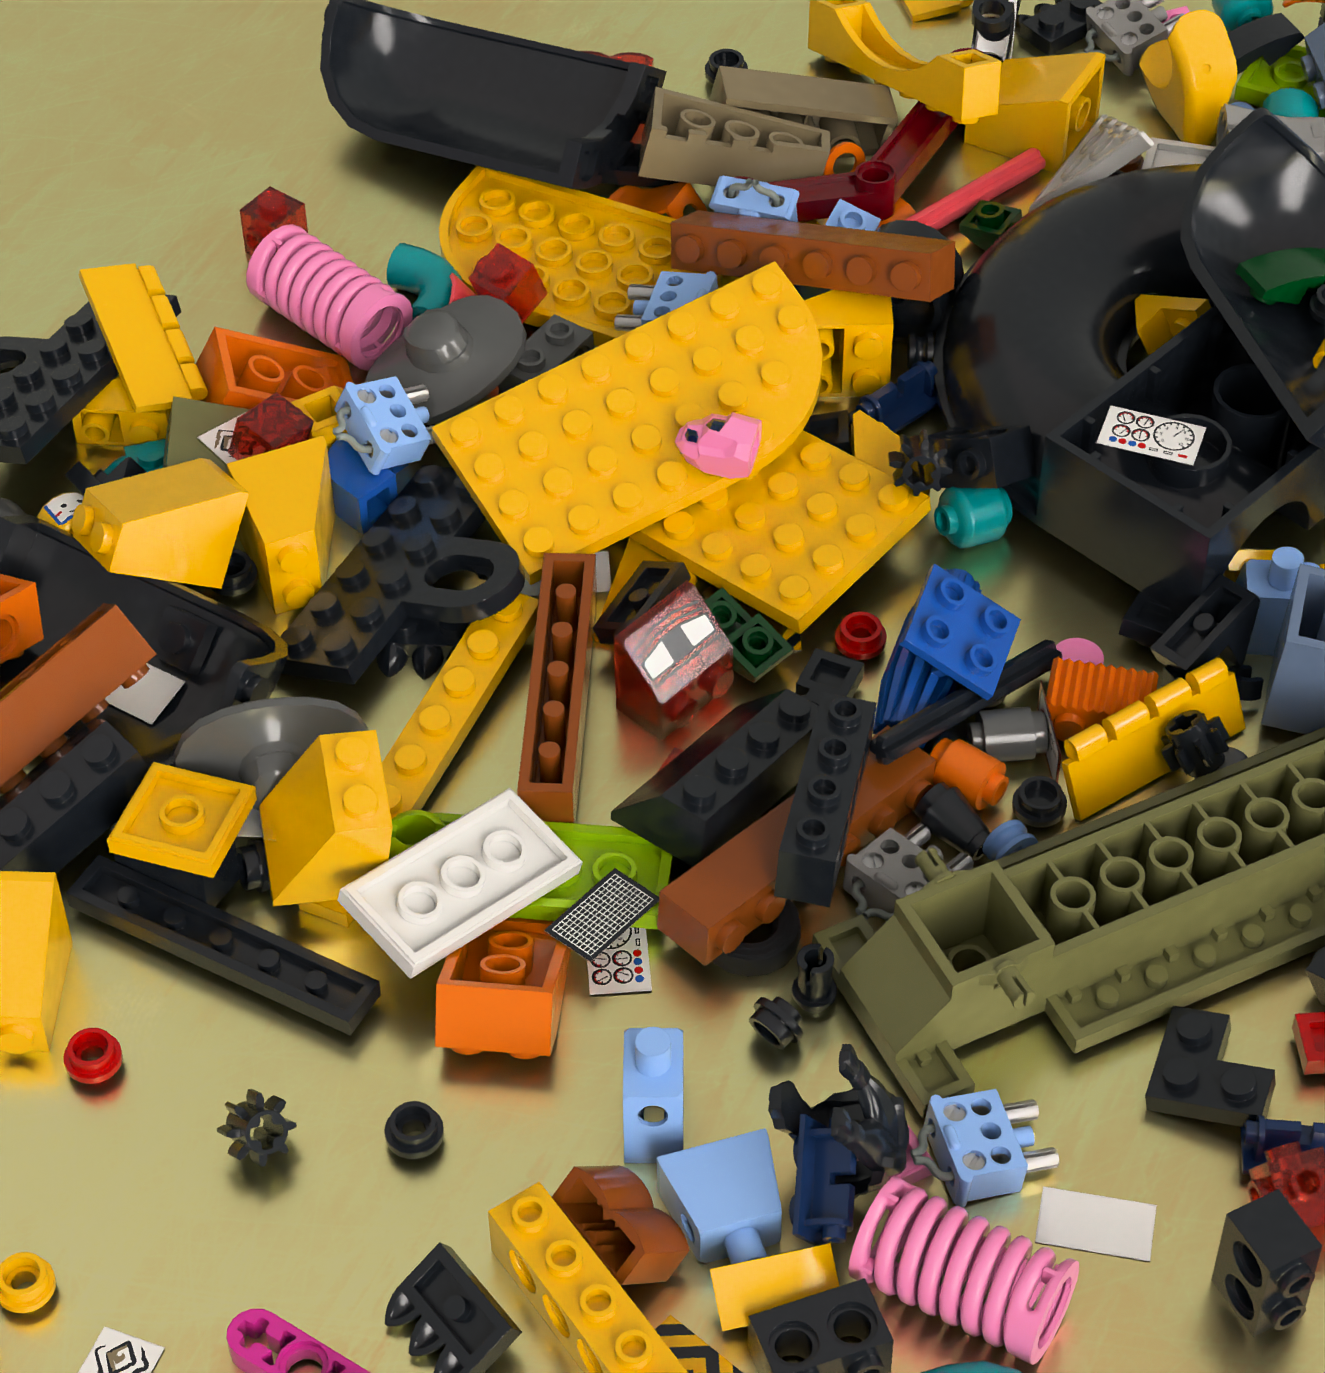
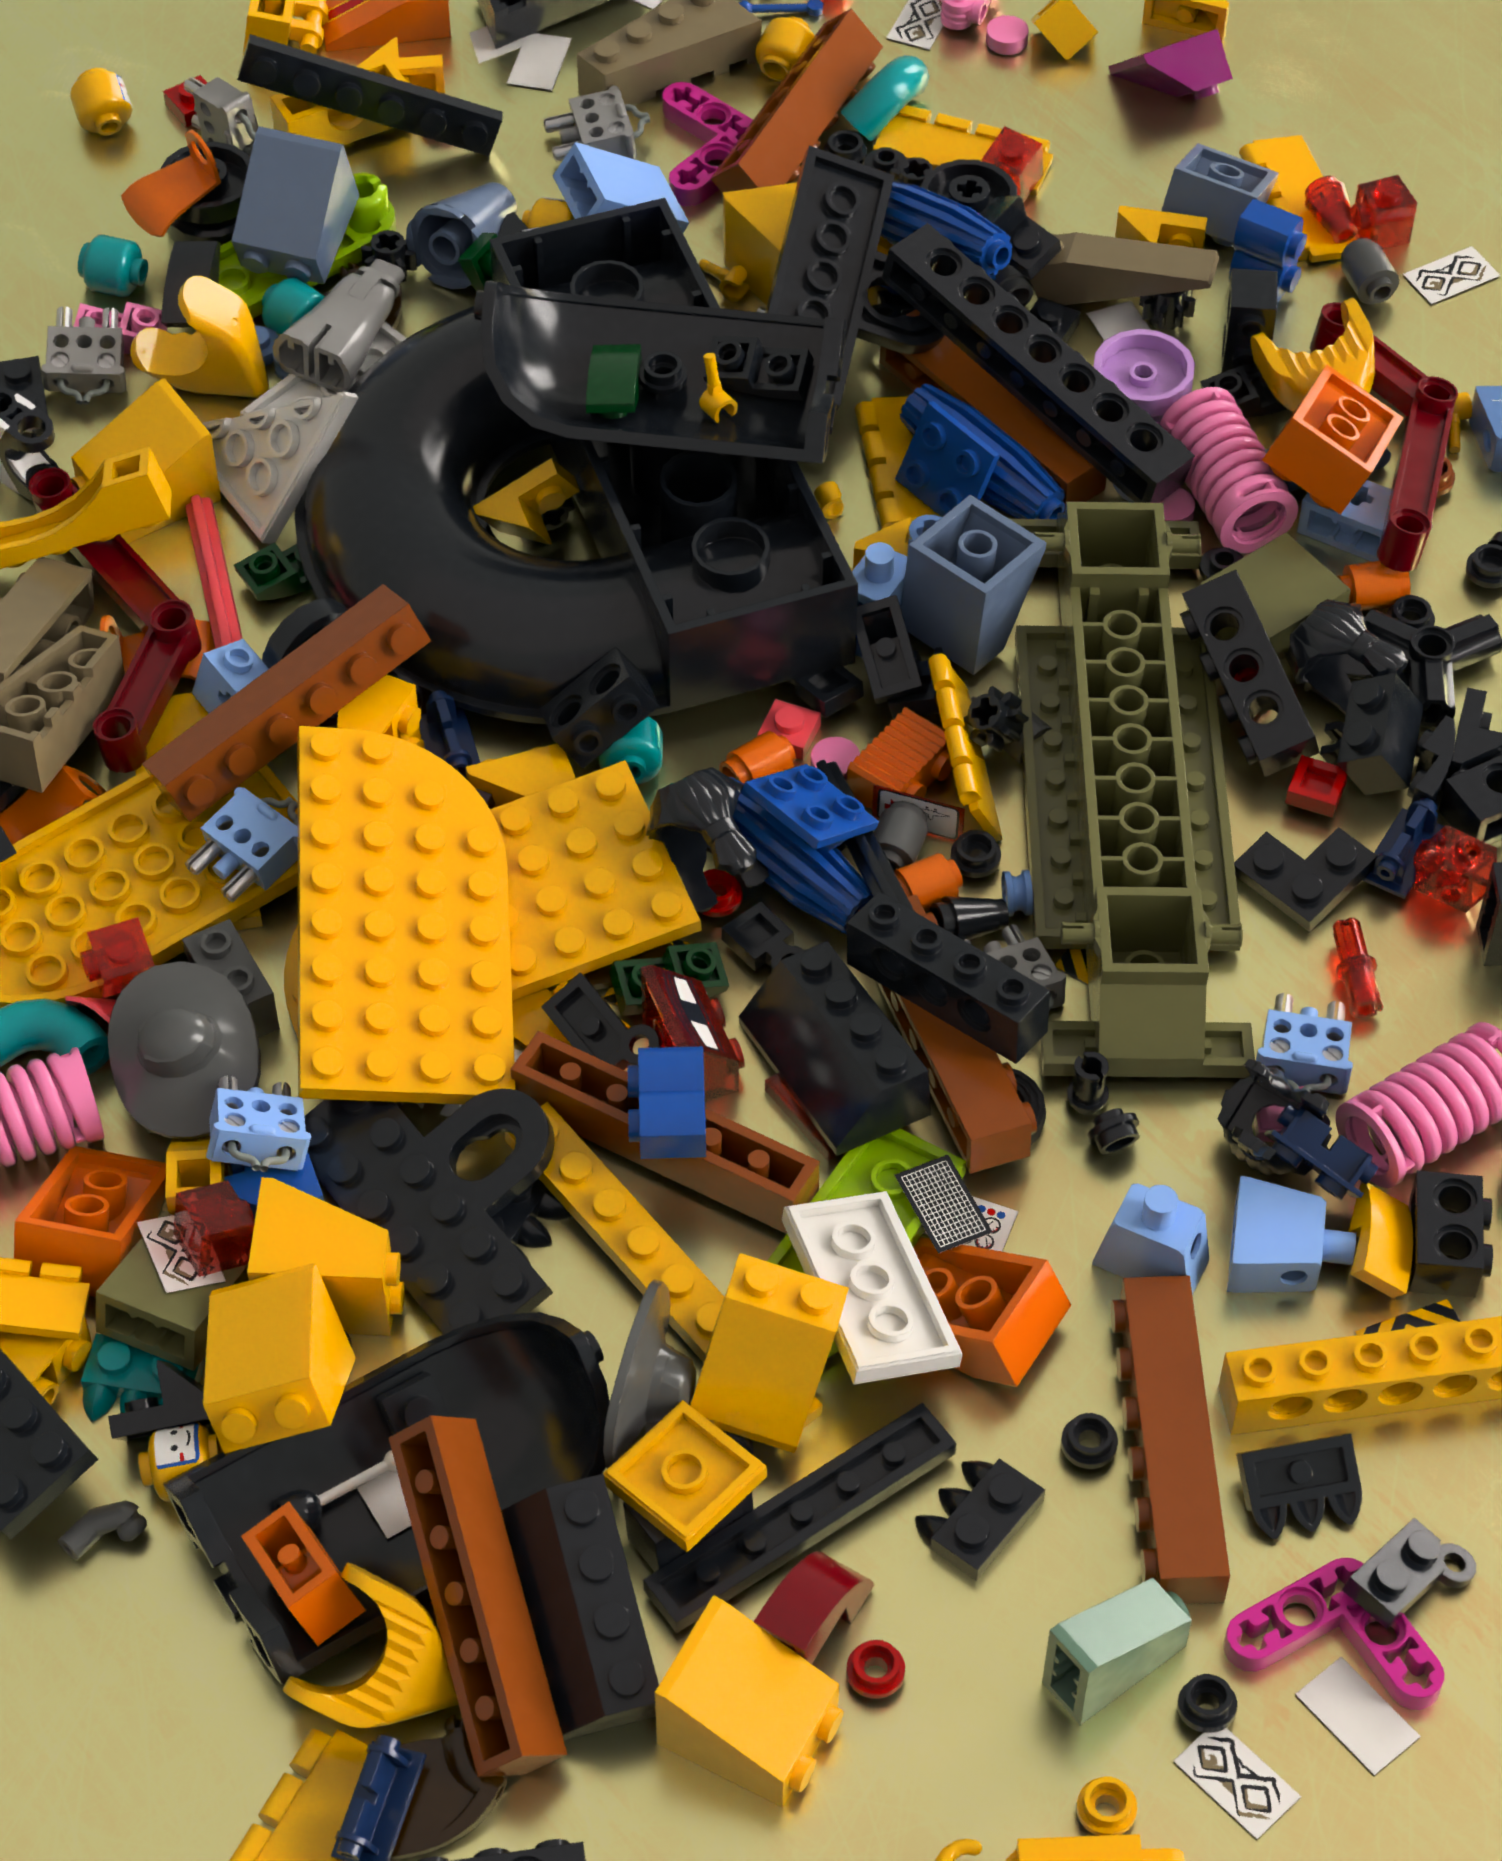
camera: 65 degrees left, 5 degrees up
black gear [217,1089,297,1167] -> none
dark orange brick [552,1165,689,1285] -> none
bright pink rock [675,412,762,479] -> none
light blue piece [709,175,800,222] -> none
black gear [888,429,953,497] -> none
white sticker [1035,1186,1157,1262] -> none
white sticker [1096,405,1206,465] -> none
none -> hinge [274,1450,397,1531]
none -> blue brick [627,1046,706,1159]
none -> black piece [646,767,769,914]
none -> orange brick [719,731,796,784]
none -> dark red brick [754,1551,874,1664]
none -> coral plate [757,699,821,760]
none -> black plate [915,1458,1045,1581]
none -> sand green slope [1042,1578,1192,1725]
none -> dark orange brick [1111,1275,1230,1604]
none -> black plate [1177,1674,1238,1733]
none -> clear red axle [1333,917,1384,1019]

